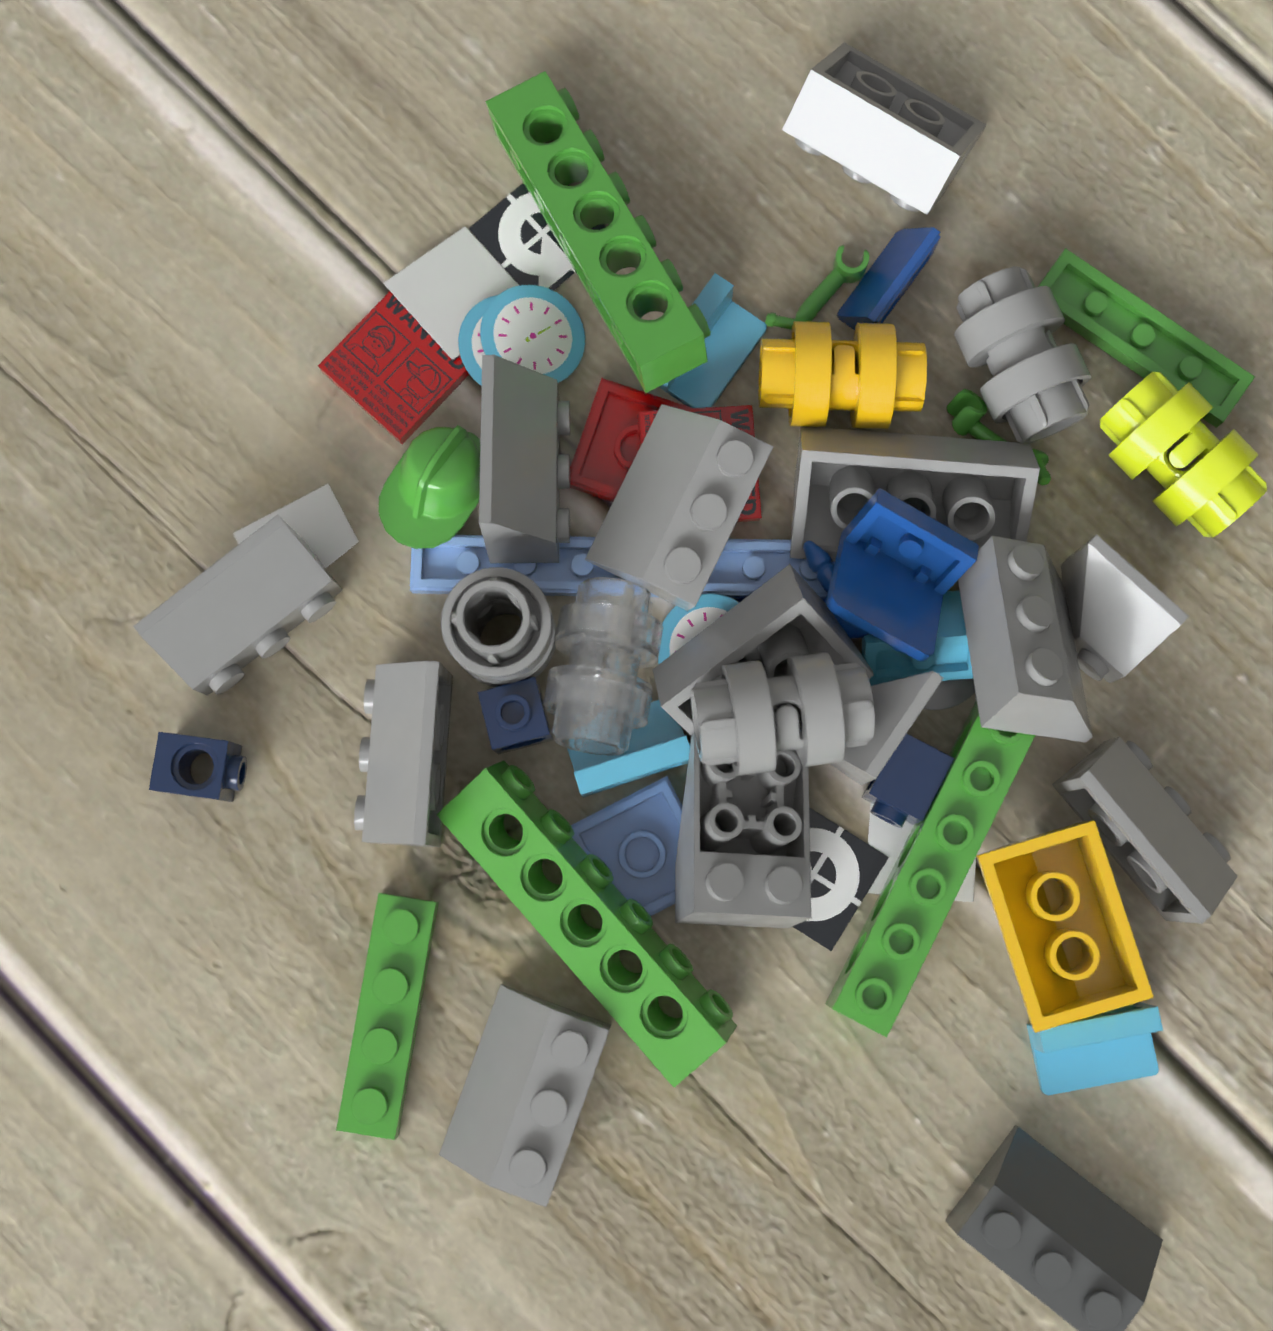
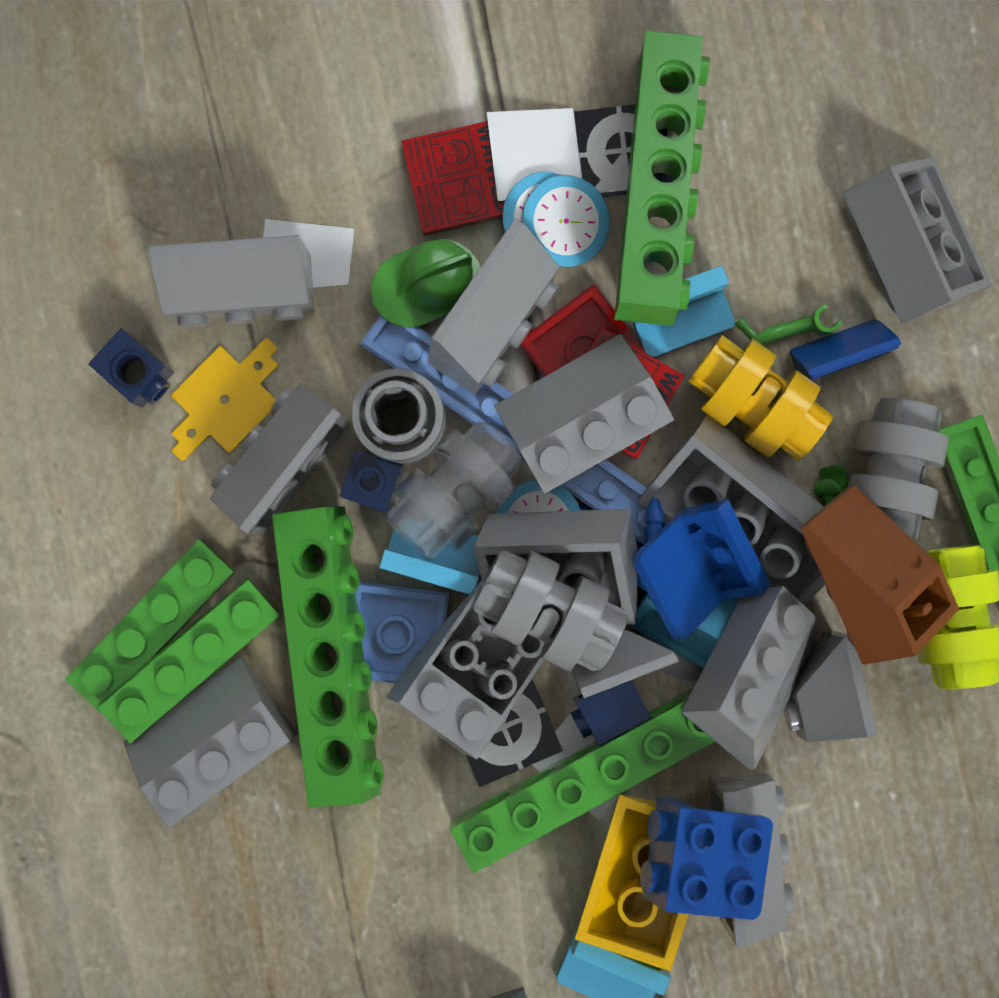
camera: 25 degrees right, 5 degrees up
none -> bright green plate [97,577,280,743]
none -> yellow piece [171,338,278,461]
none -> blue bracket [640,796,773,920]
none -> dark orange slope [800,485,959,665]

